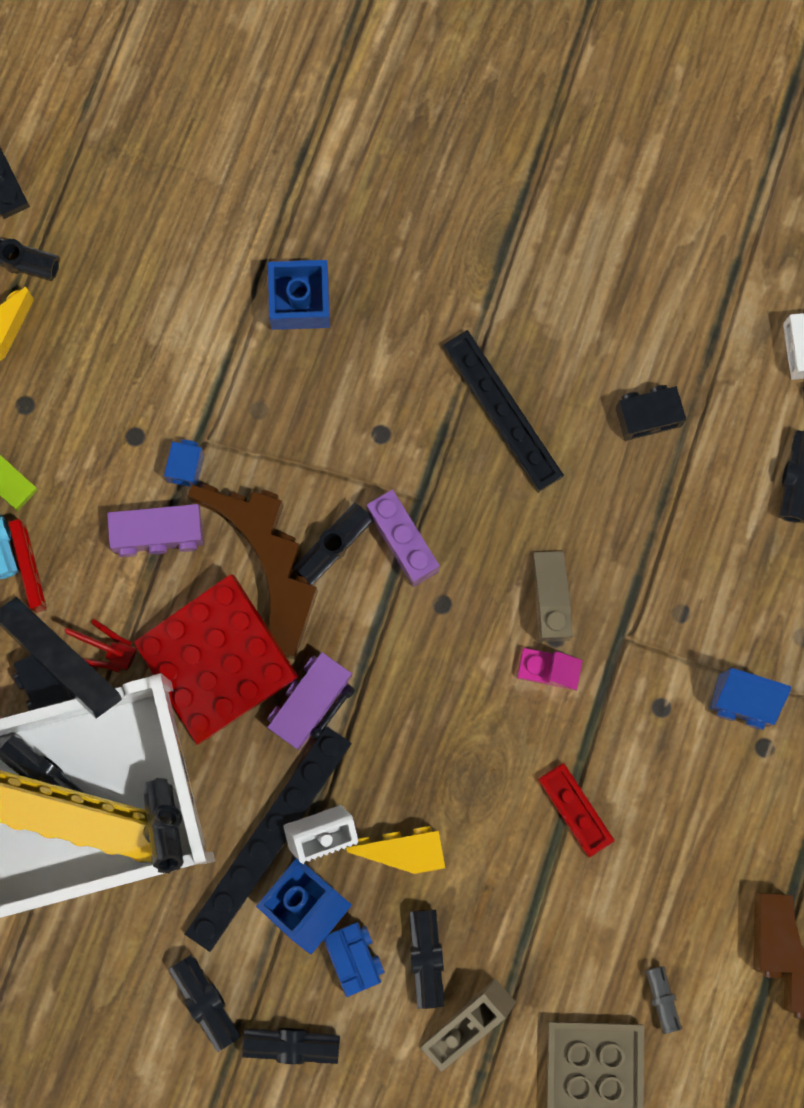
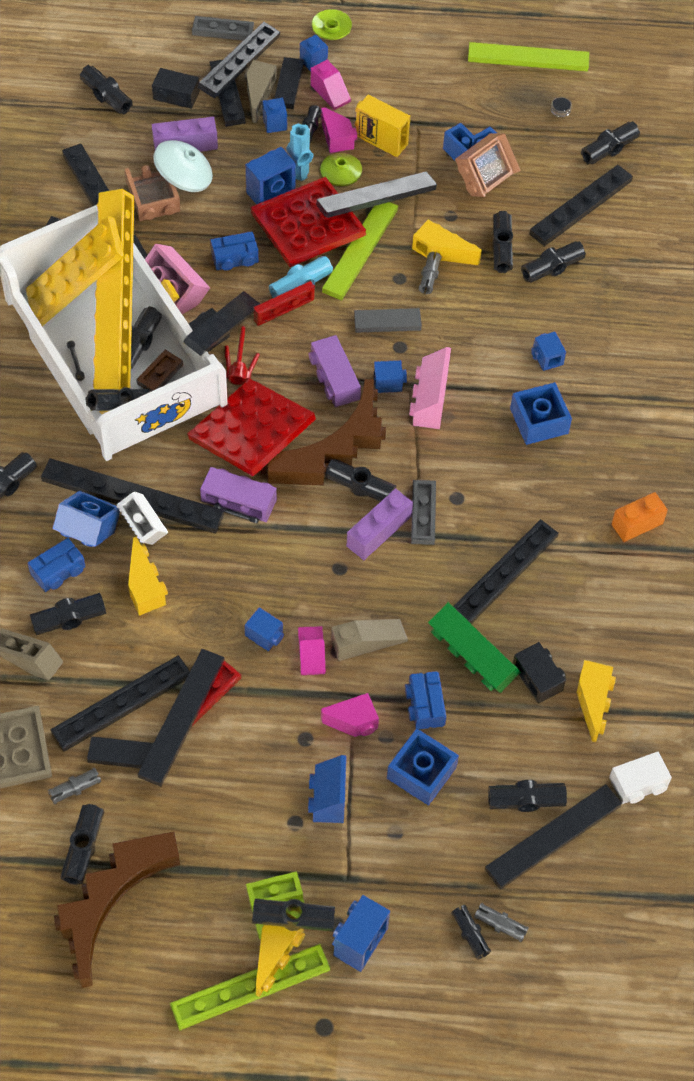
camera: 75 degrees right, 20 degrees down
none -> black tile [50,655,190,752]
none -> black piece [60,804,105,885]
none -> black hinge [67,340,85,381]
none -> black tile [87,736,153,769]
none -> reddish brown plate [136,349,184,392]
none -> black tile [138,649,225,787]
none -> blue brick [245,607,284,651]
none -> dark pink slope [321,693,379,737]
none -> dark grey tile [354,308,422,333]
none -> blue brick [387,728,459,806]
none -> blue brick [405,671,446,729]
none -> bright pink slope [409,347,451,429]
none -> dark grey tile [411,480,436,545]
none -> dark grey pin [419,252,441,294]
none -> green brick [428,602,521,693]
none -> black piece [521,241,586,283]
none -> blue brick [531,332,566,371]
none -> yellow slope [576,660,616,743]
none -> orange brick [611,492,668,542]

